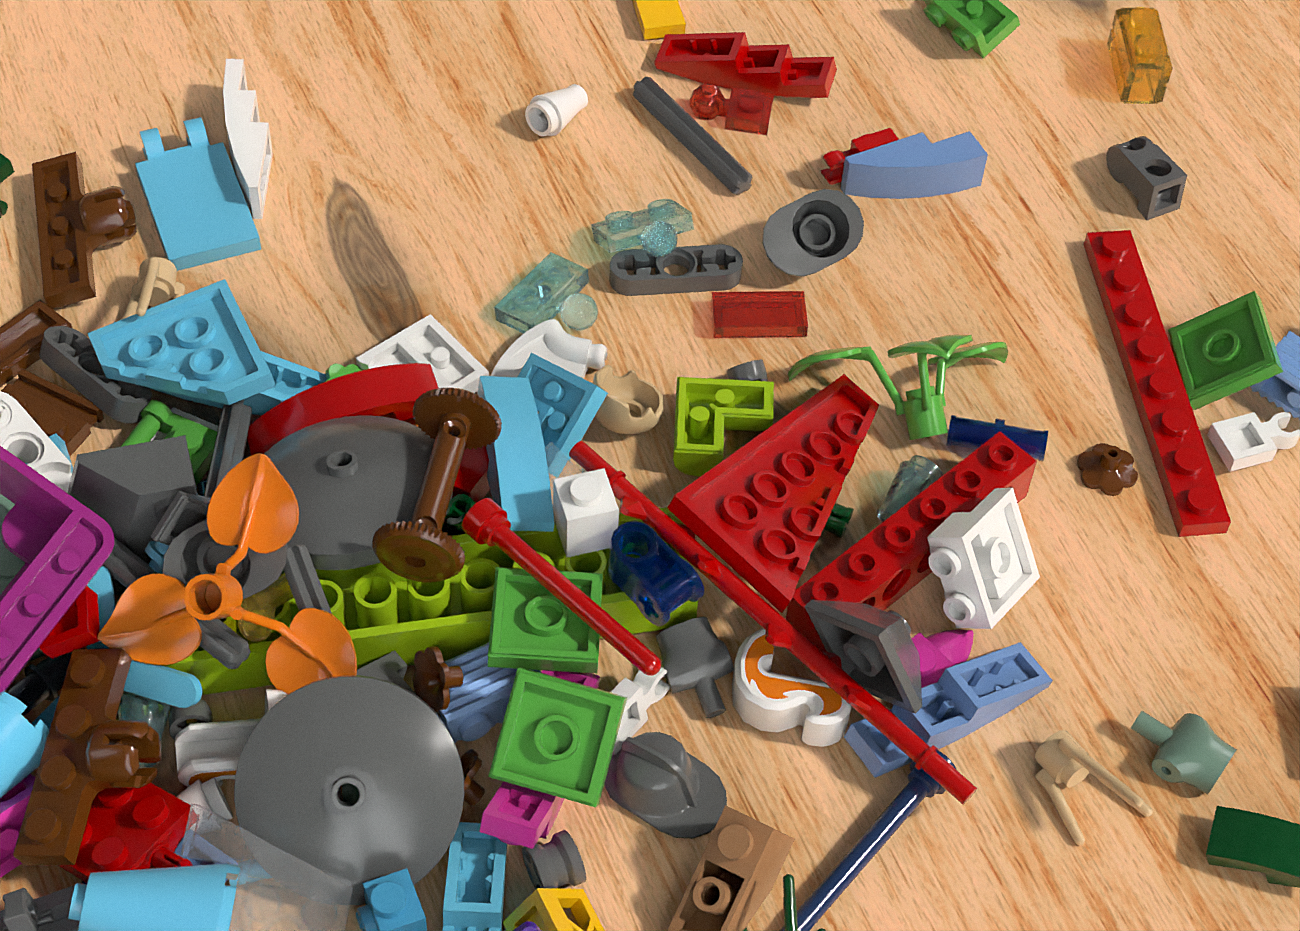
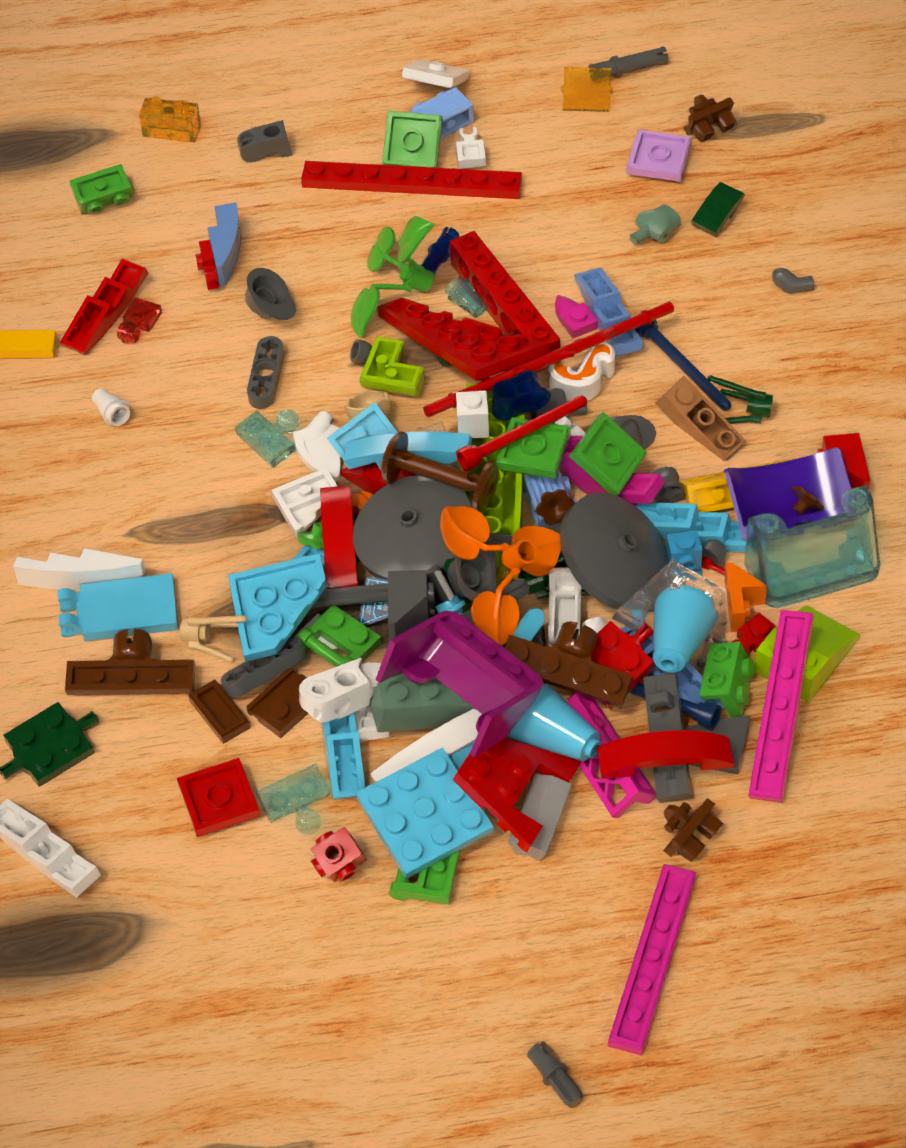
camera: 70 degrees left, 0 degrees up
clear light blue plate [591,199,694,258] -> none
dark grey axle [633,77,753,195] -> none
clear red tile [711,291,808,338] -> none
dark grey slope [804,600,922,714] -> none
white plate [927,488,1040,629] -> none
tan plant [1035,730,1153,845] -> none
reddish brown plant [1077,443,1138,496] -> none

